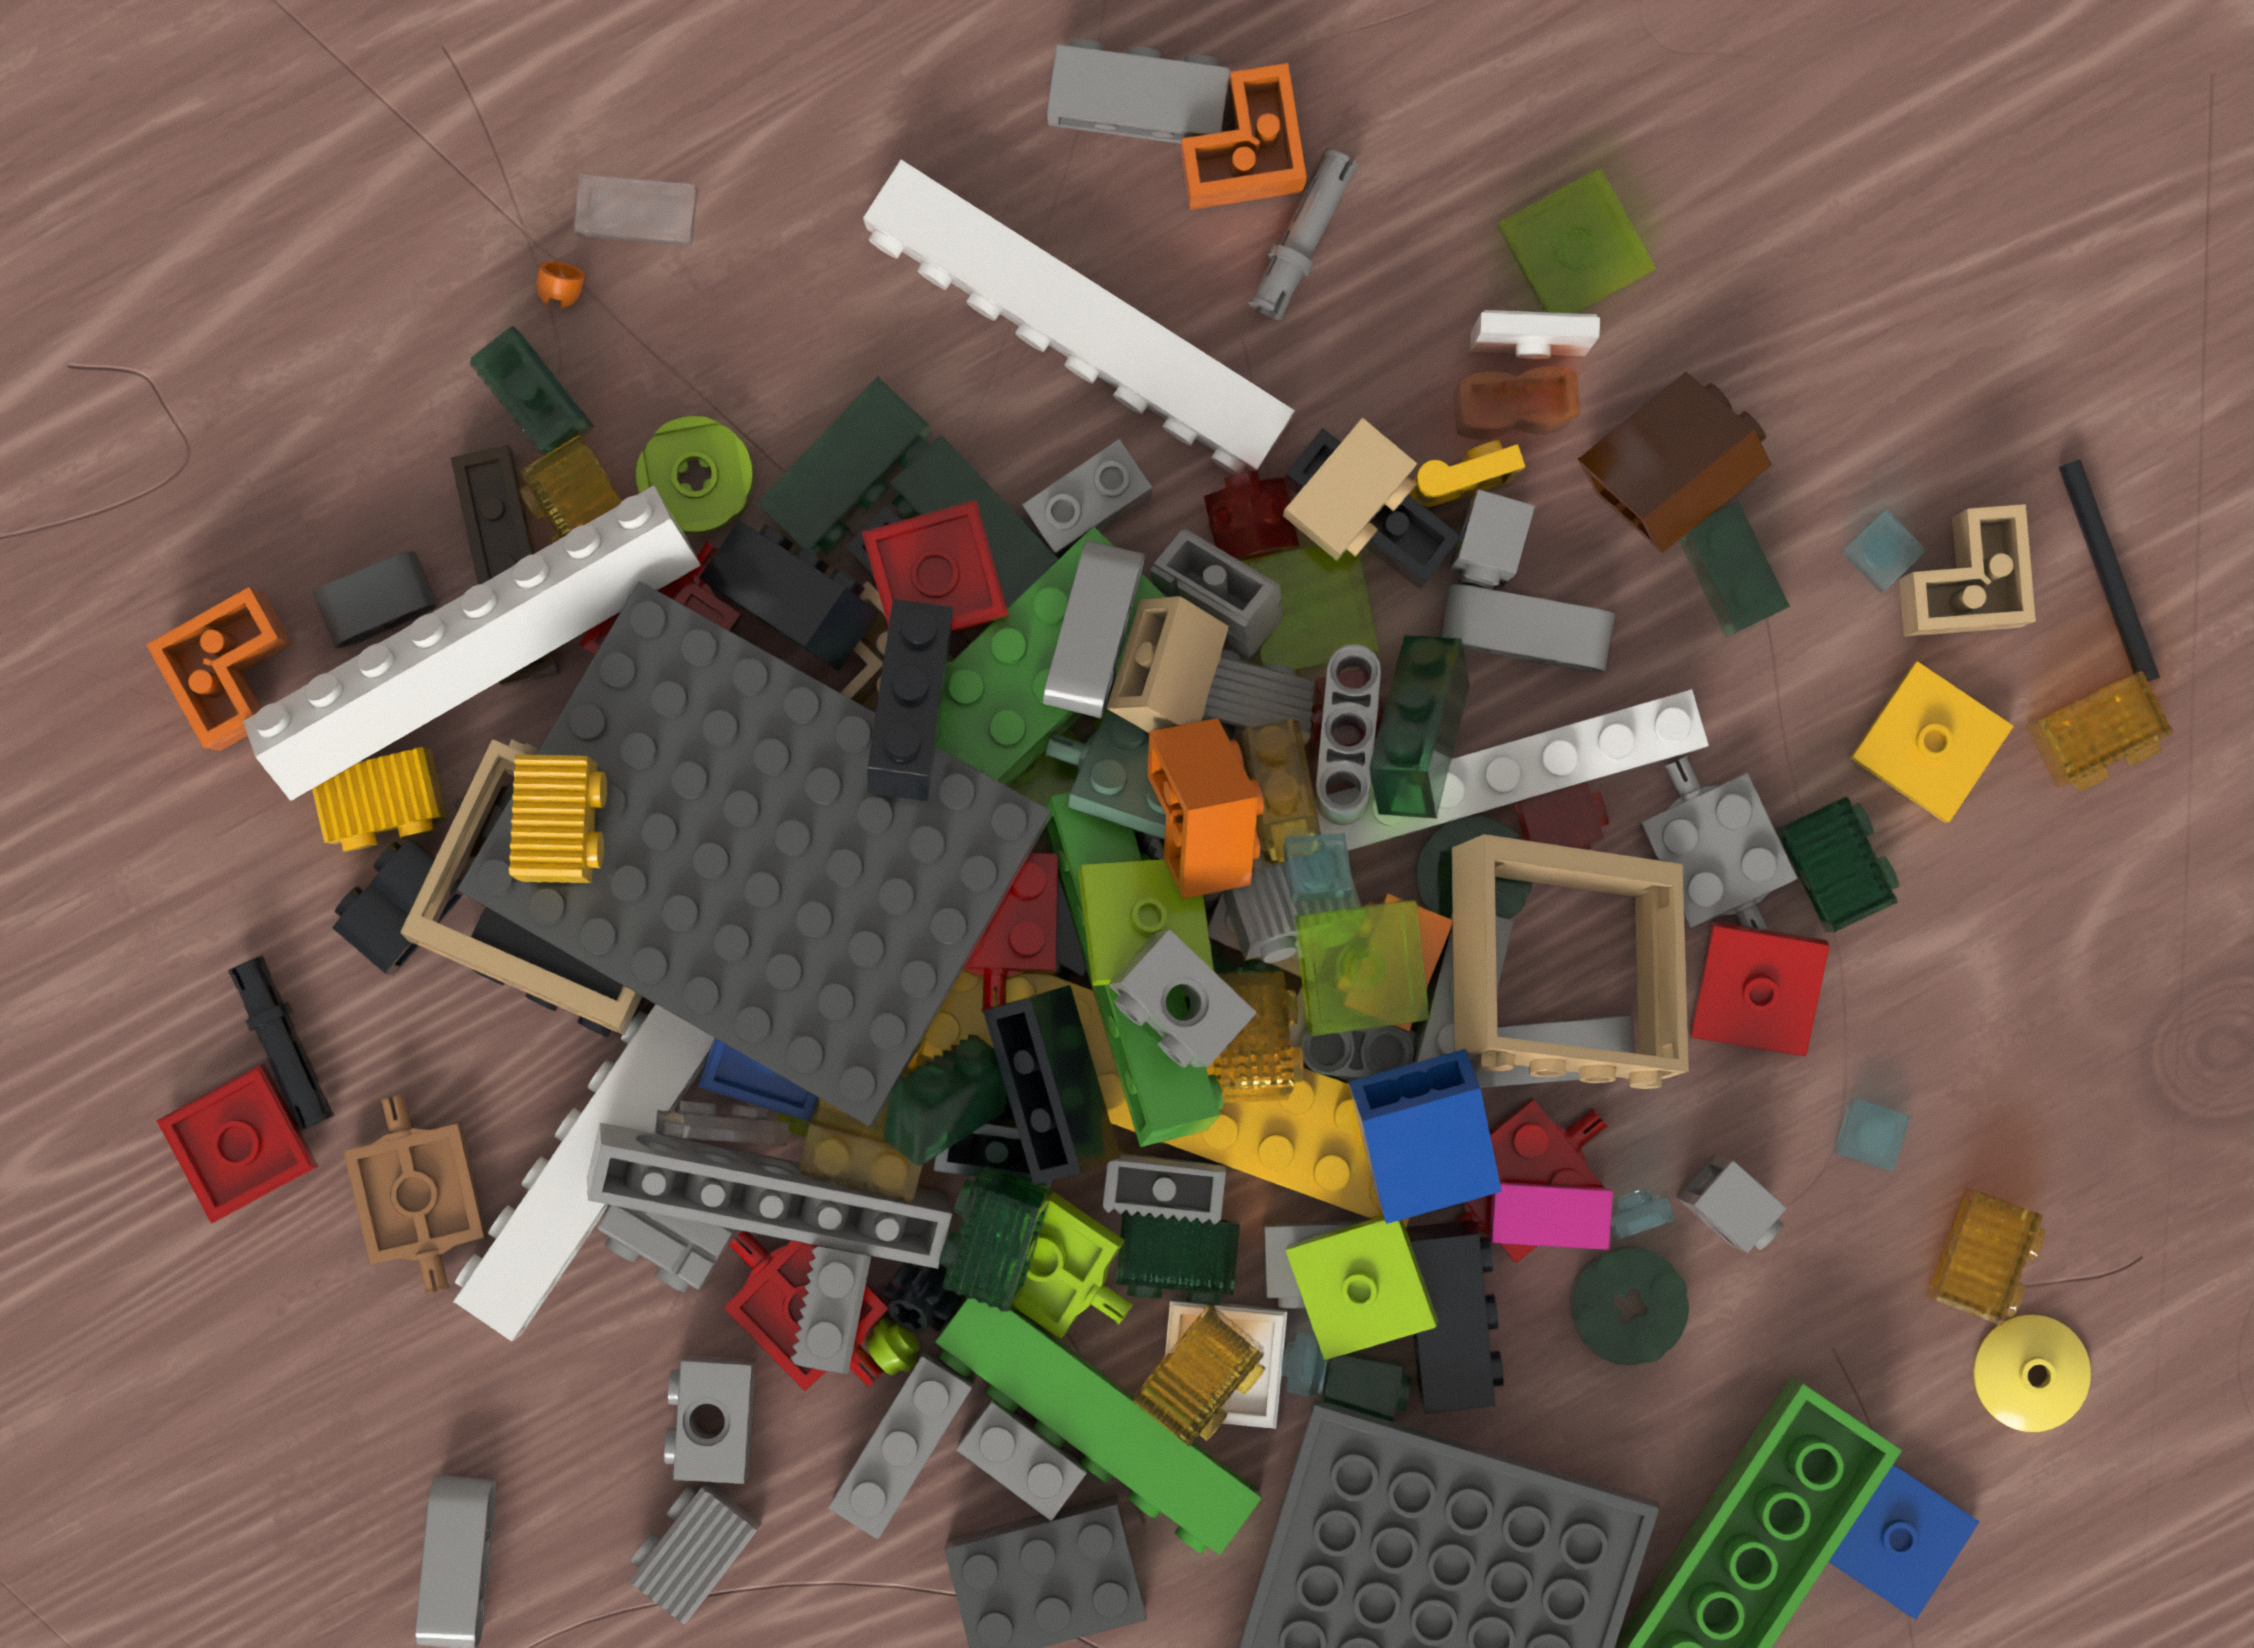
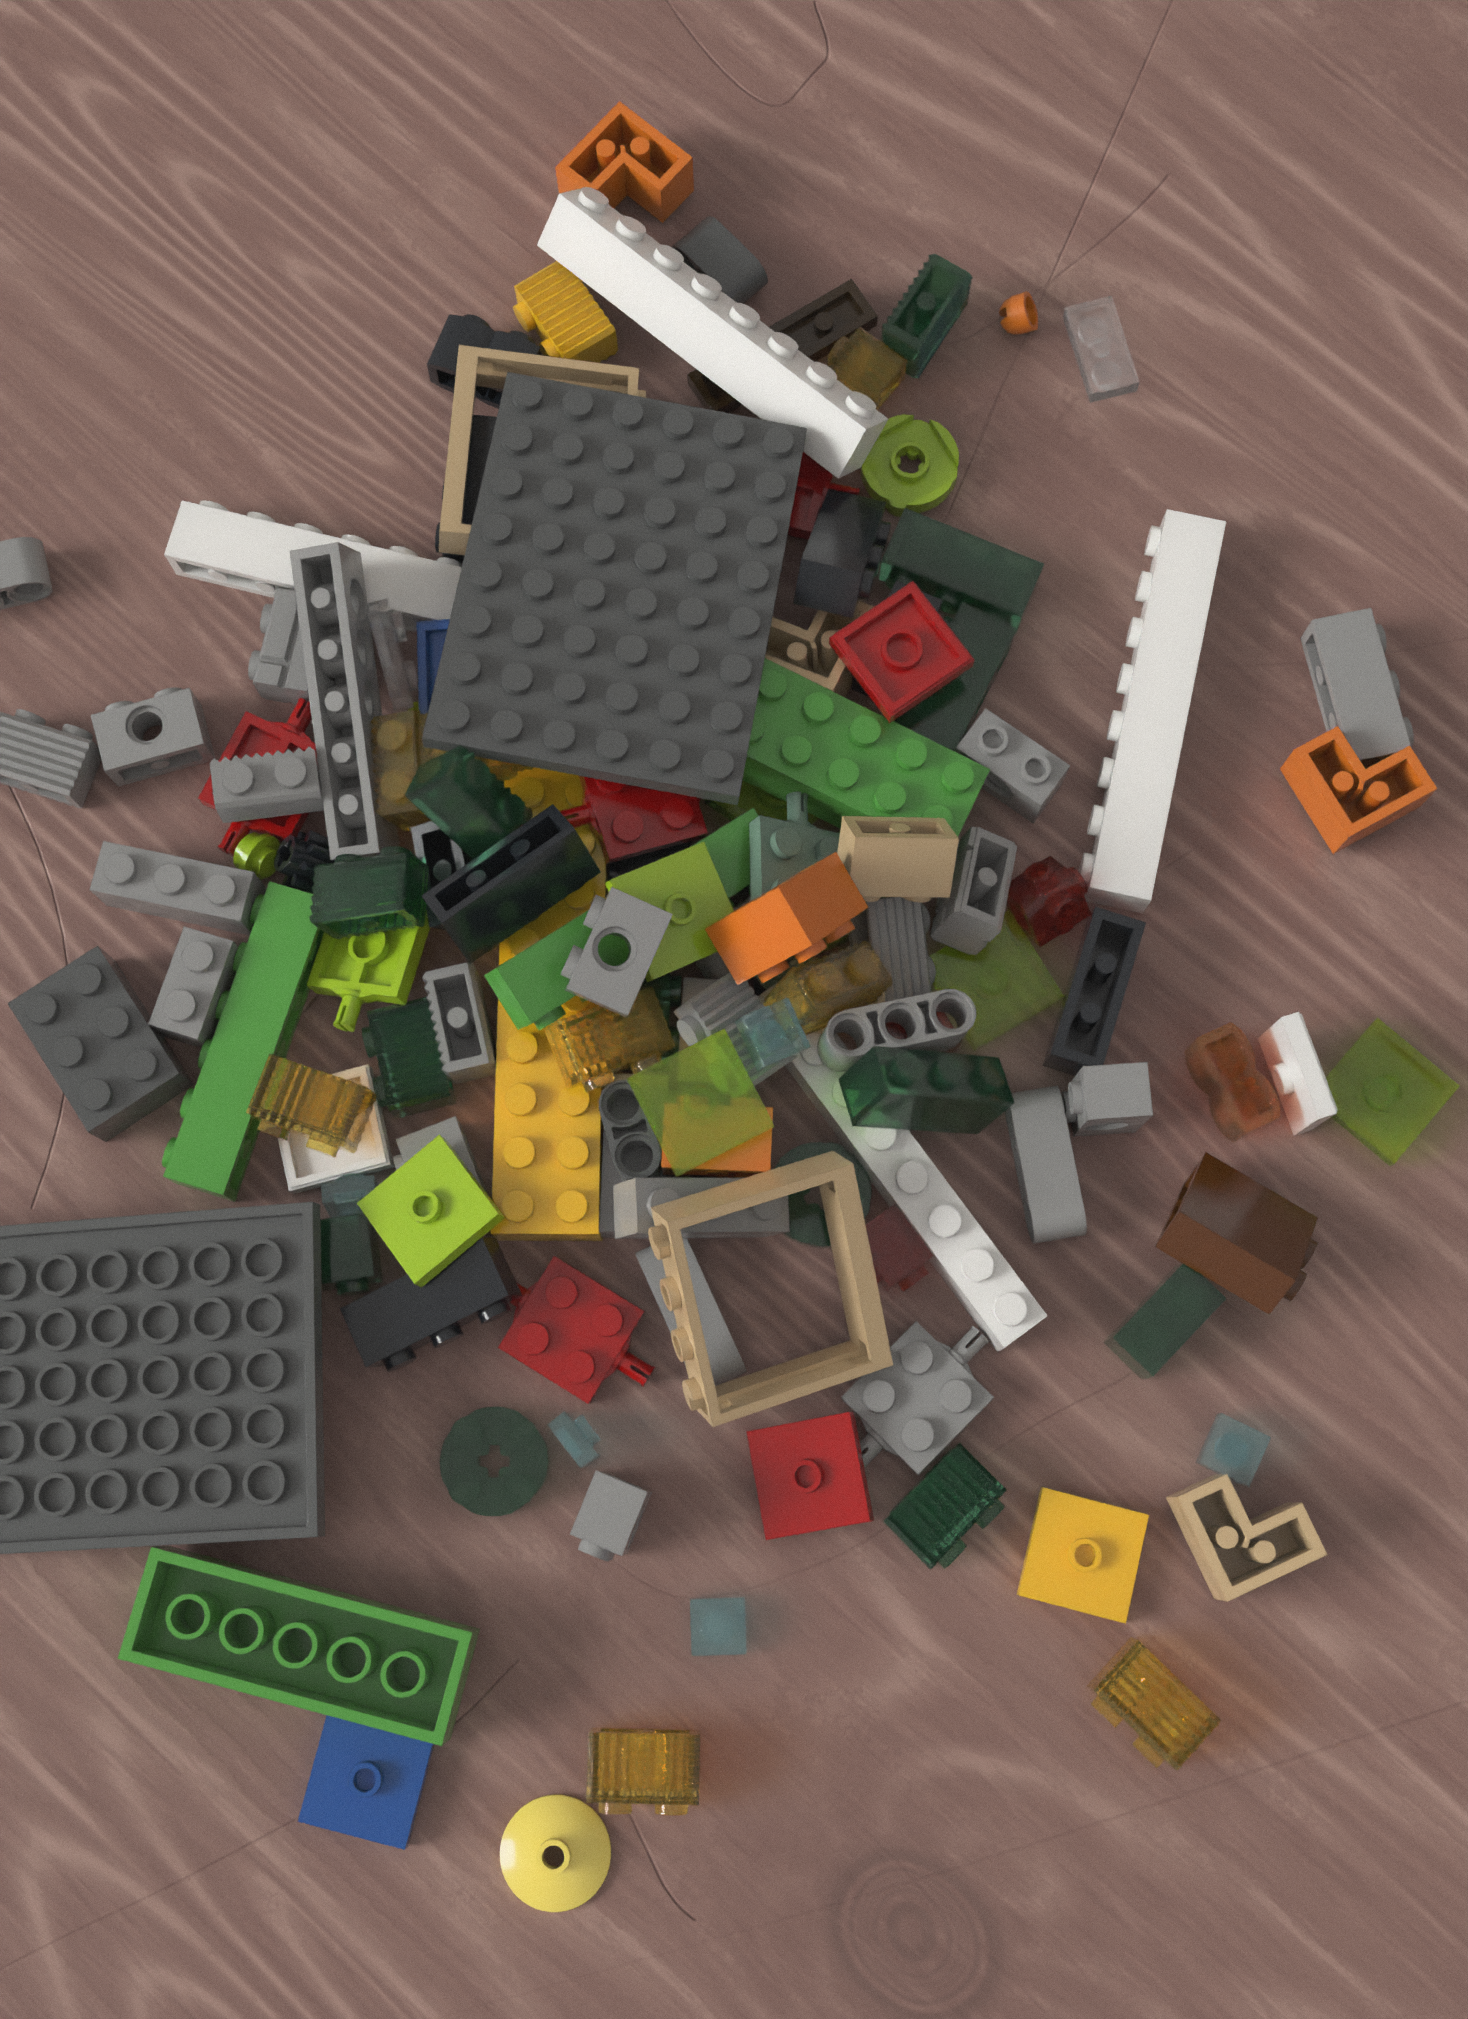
camera: 75 degrees right, 10 degrees down
red plate [156,1064,319,1224] -> none
black pin [228,956,335,1131] -> none
medium nougat plate [343,1094,488,1294] -> none
yellow brick [509,754,607,883] -> none
black brick [867,599,953,801] -> none
light grey beam [1043,540,1145,719] -> none
light grey pin [1248,148,1358,320] -> none
tan brick [1283,417,1417,561] -> none
blue brick [1348,1049,1502,1224] -> none
yellow plate [1409,440,1526,509] -> none
dark pink tile [1489,1182,1613,1250] -> none
black bar [2058,459,2160,685] -> none

